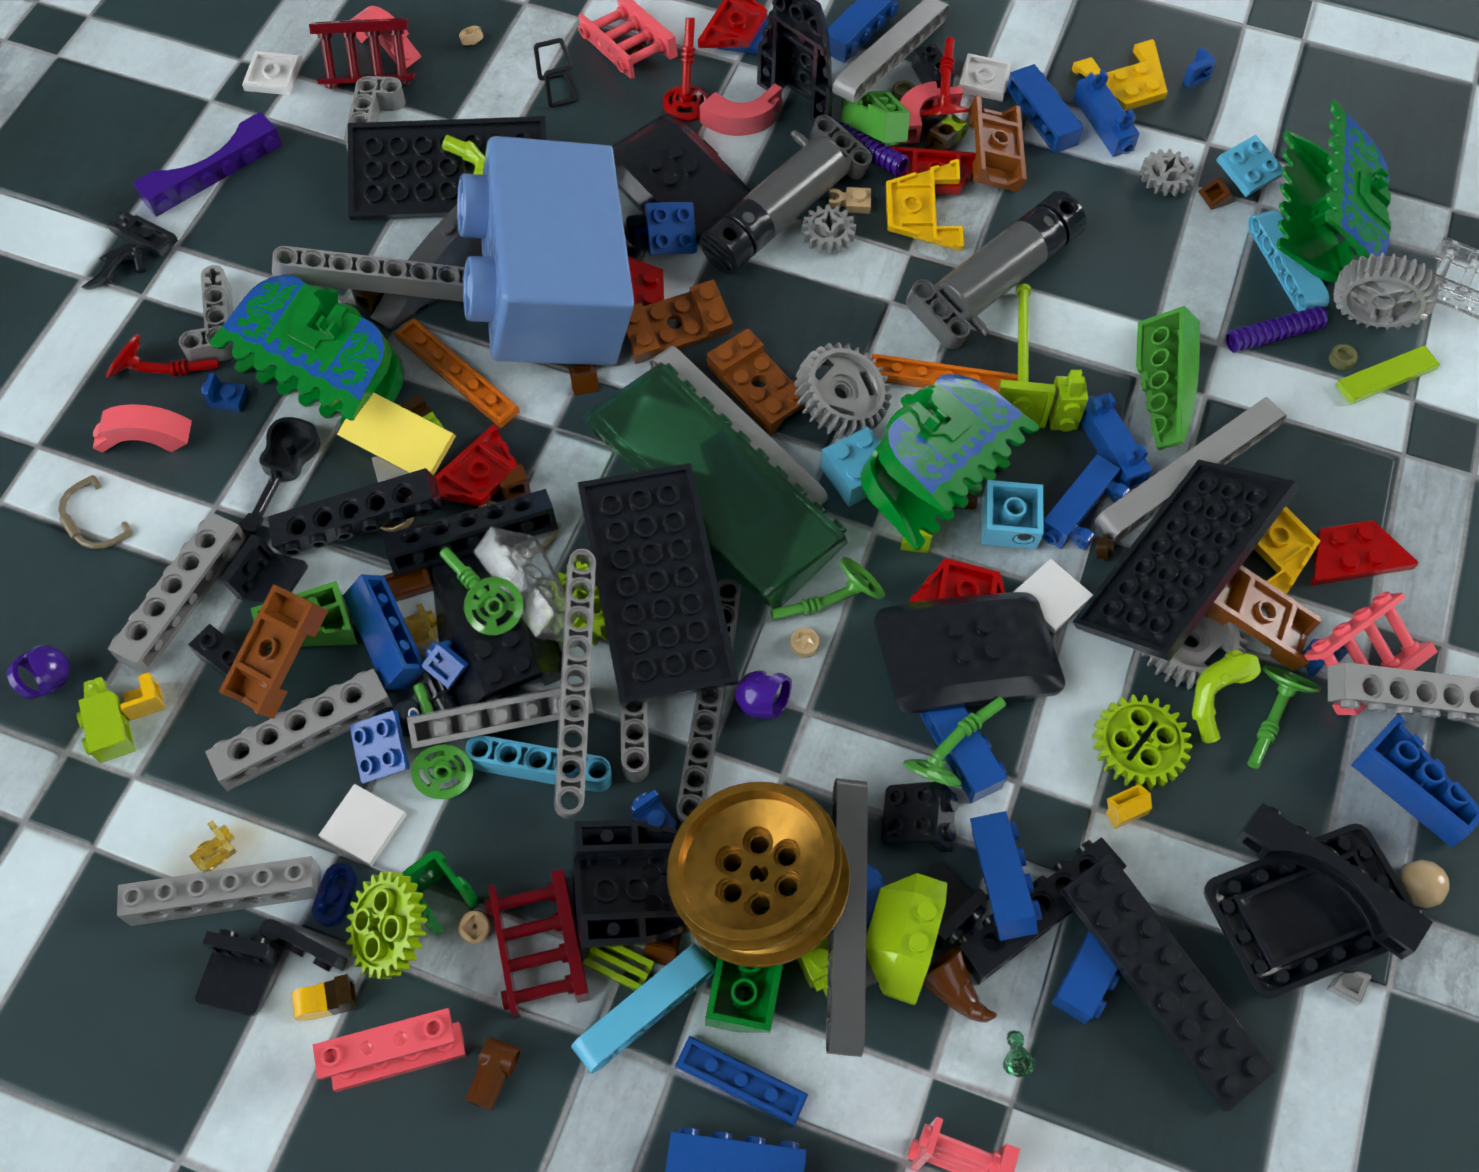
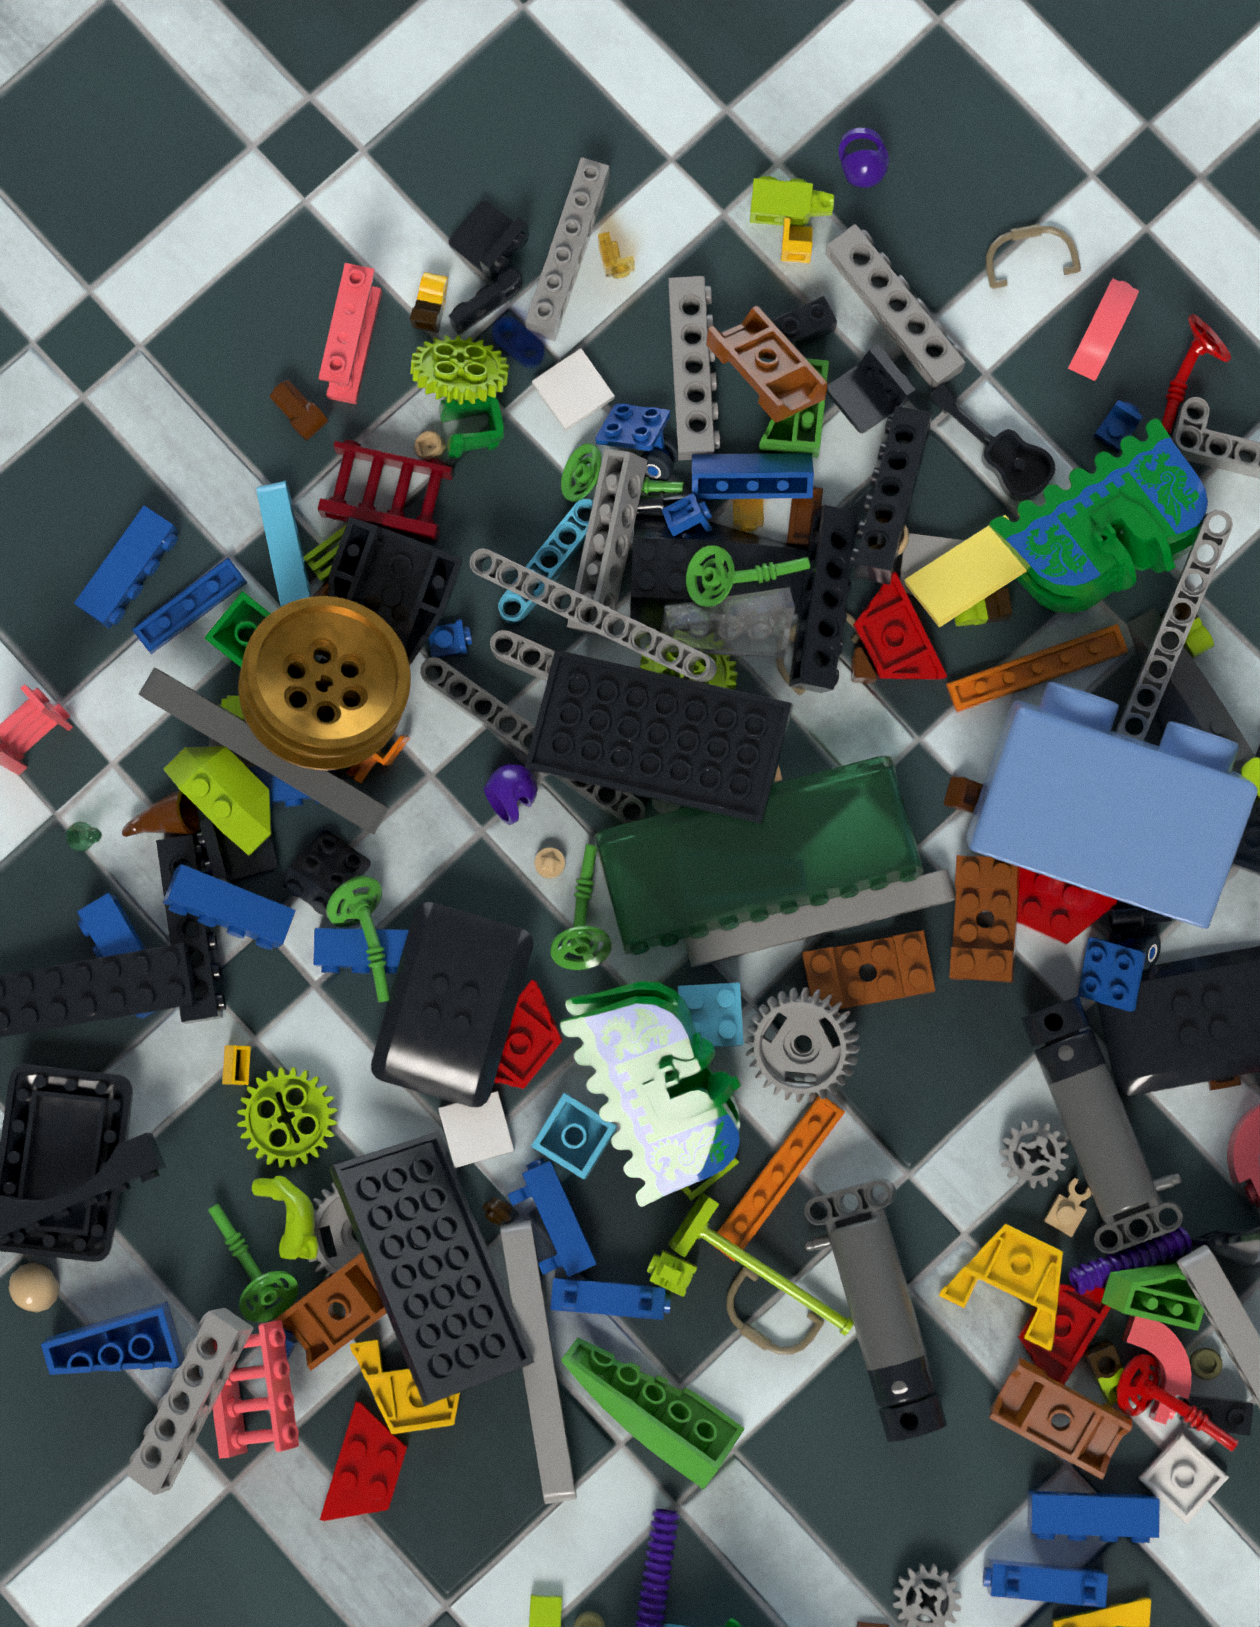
camera: 125 degrees right, 20 degrees up
none -> dark tan piece [727,1267,824,1355]

